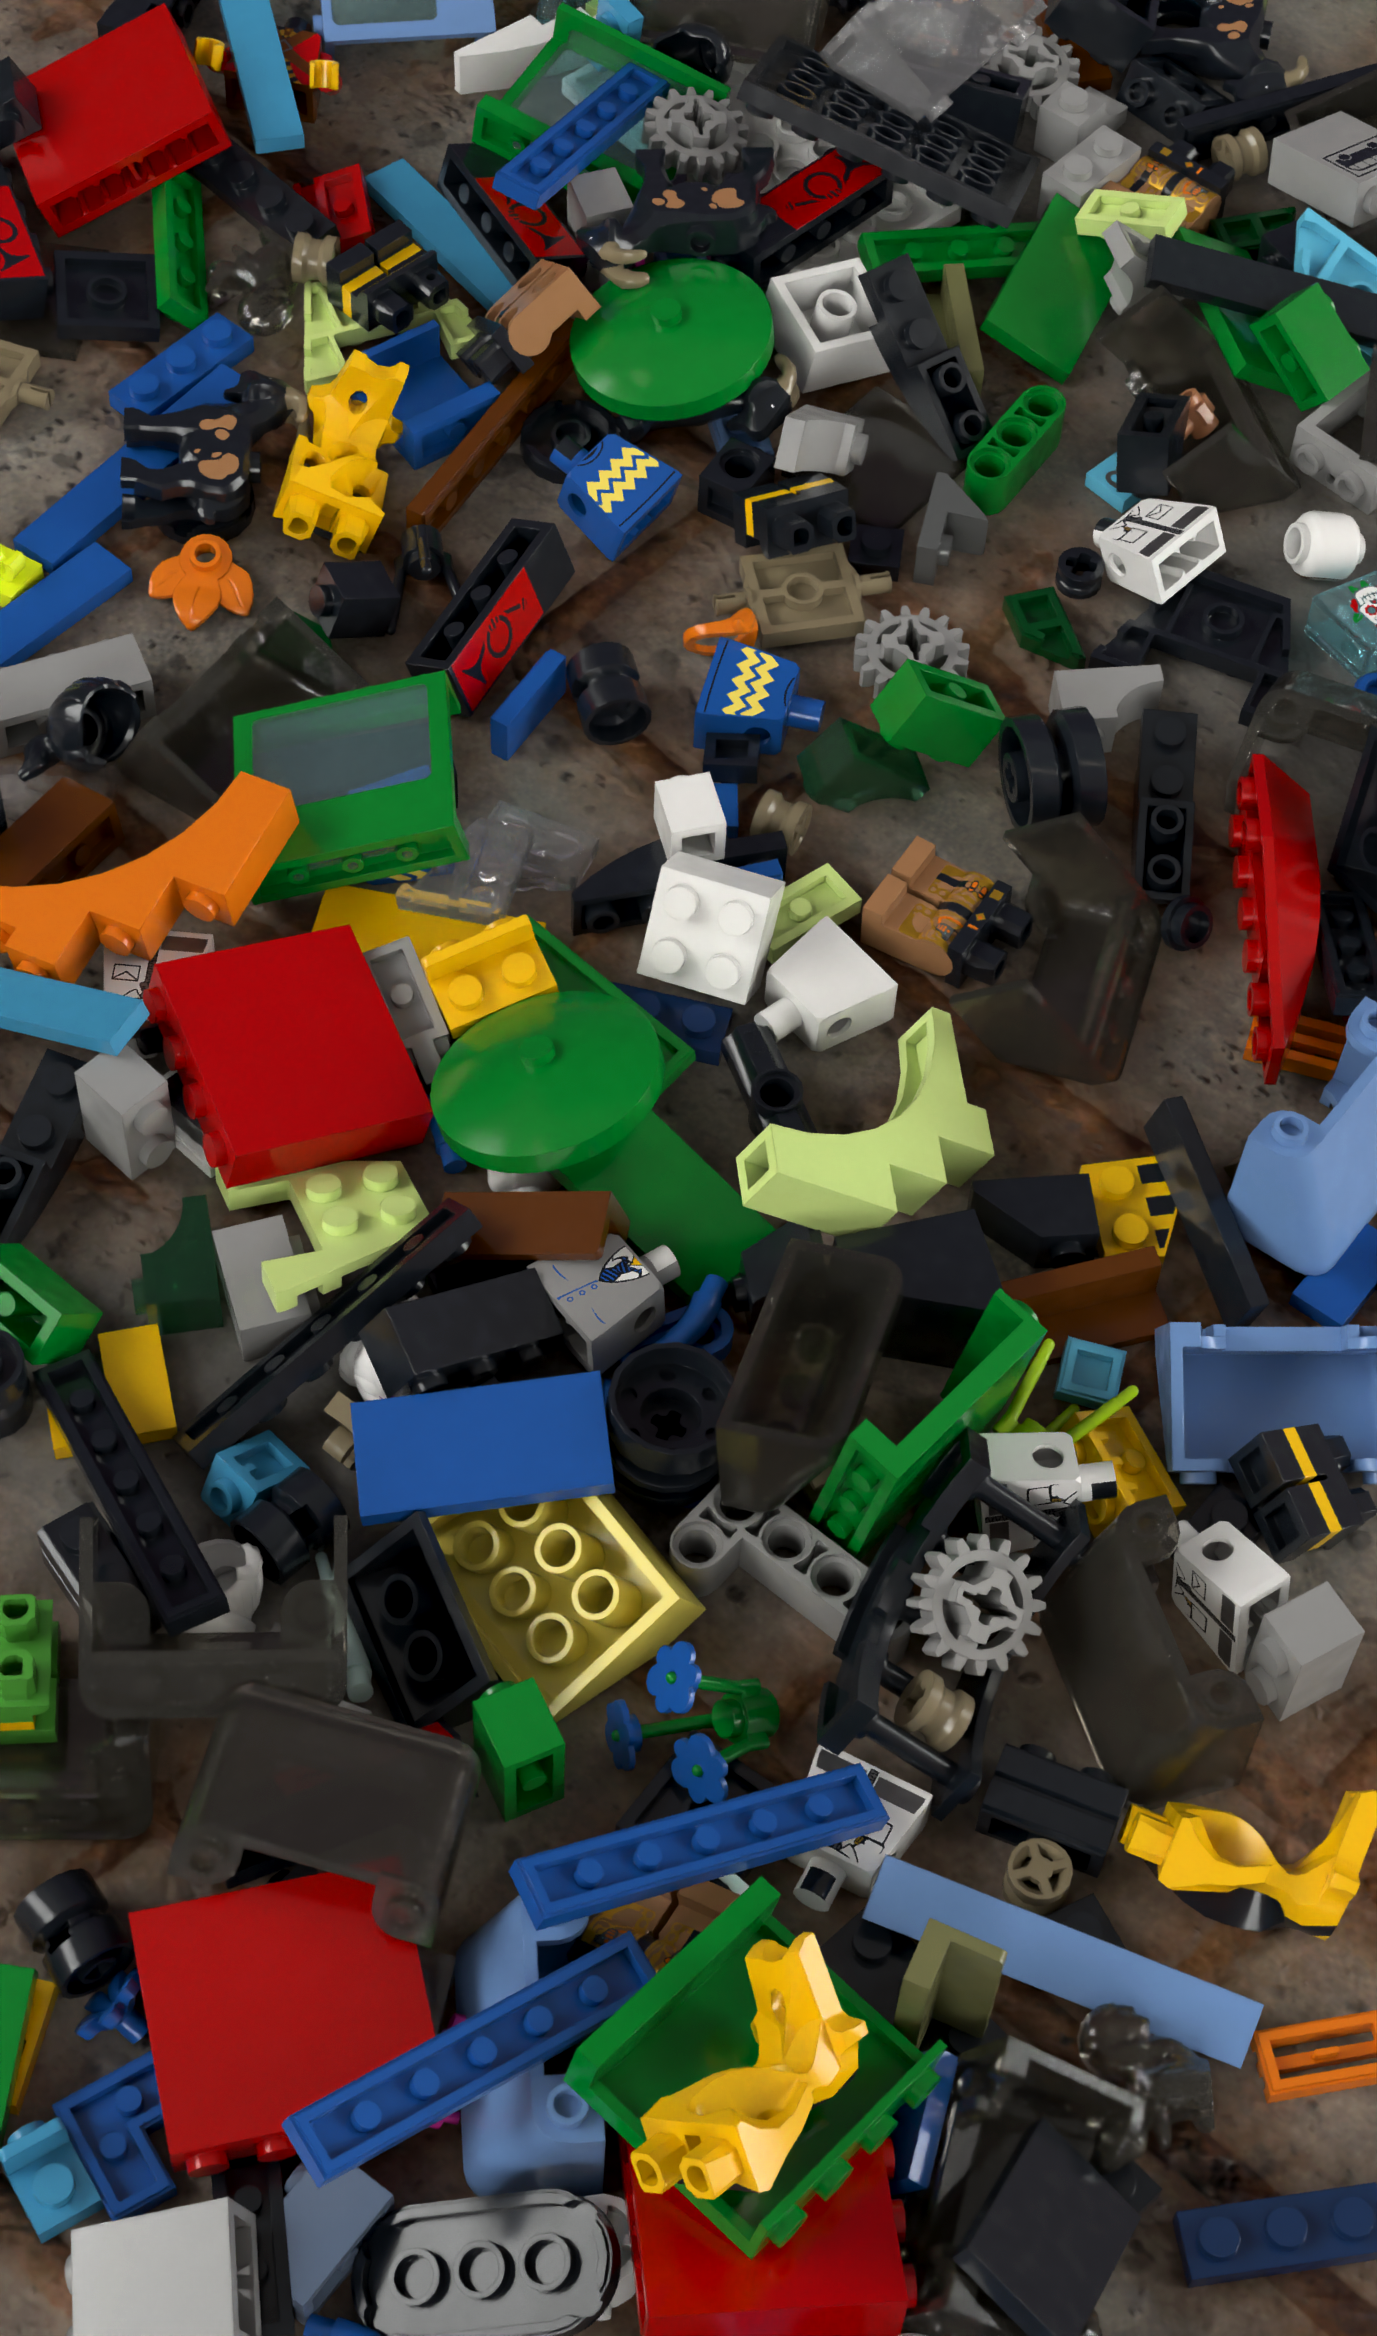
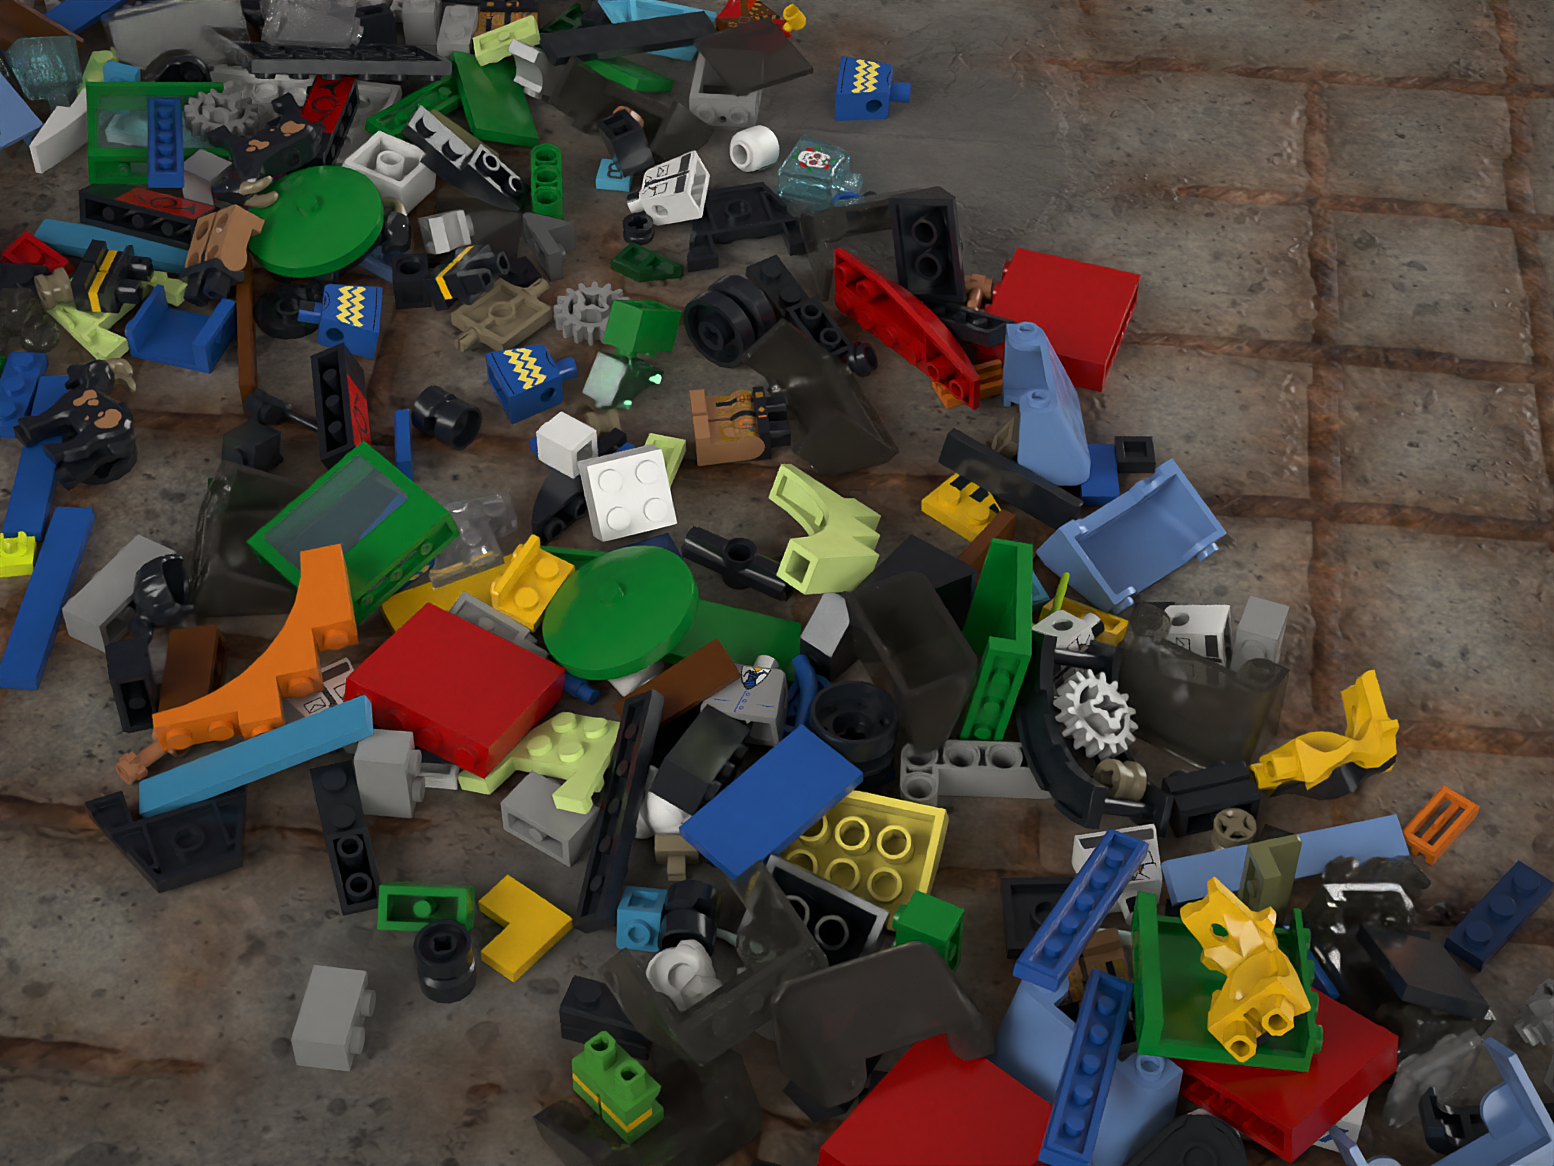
camera: 35 degrees left, 10 degrees down
black tile [32,1349,230,1638] -> none
clear green arch [131,1195,224,1336] -> none
orange plate [148,534,254,631] -> none
yellow hips [272,349,410,560] -> none
plant [605,1641,780,1804] -> none
orange piece [683,607,758,656] -> none
black plate [703,732,761,785] -> none
white torso [754,916,898,1052] -> none
black slope [967,1173,1100,1269] -> none
light grey arch [1048,664,1164,752] -> none
black hips [1228,1423,1377,1564] -> none
green brick [1249,282,1370,412] -> none

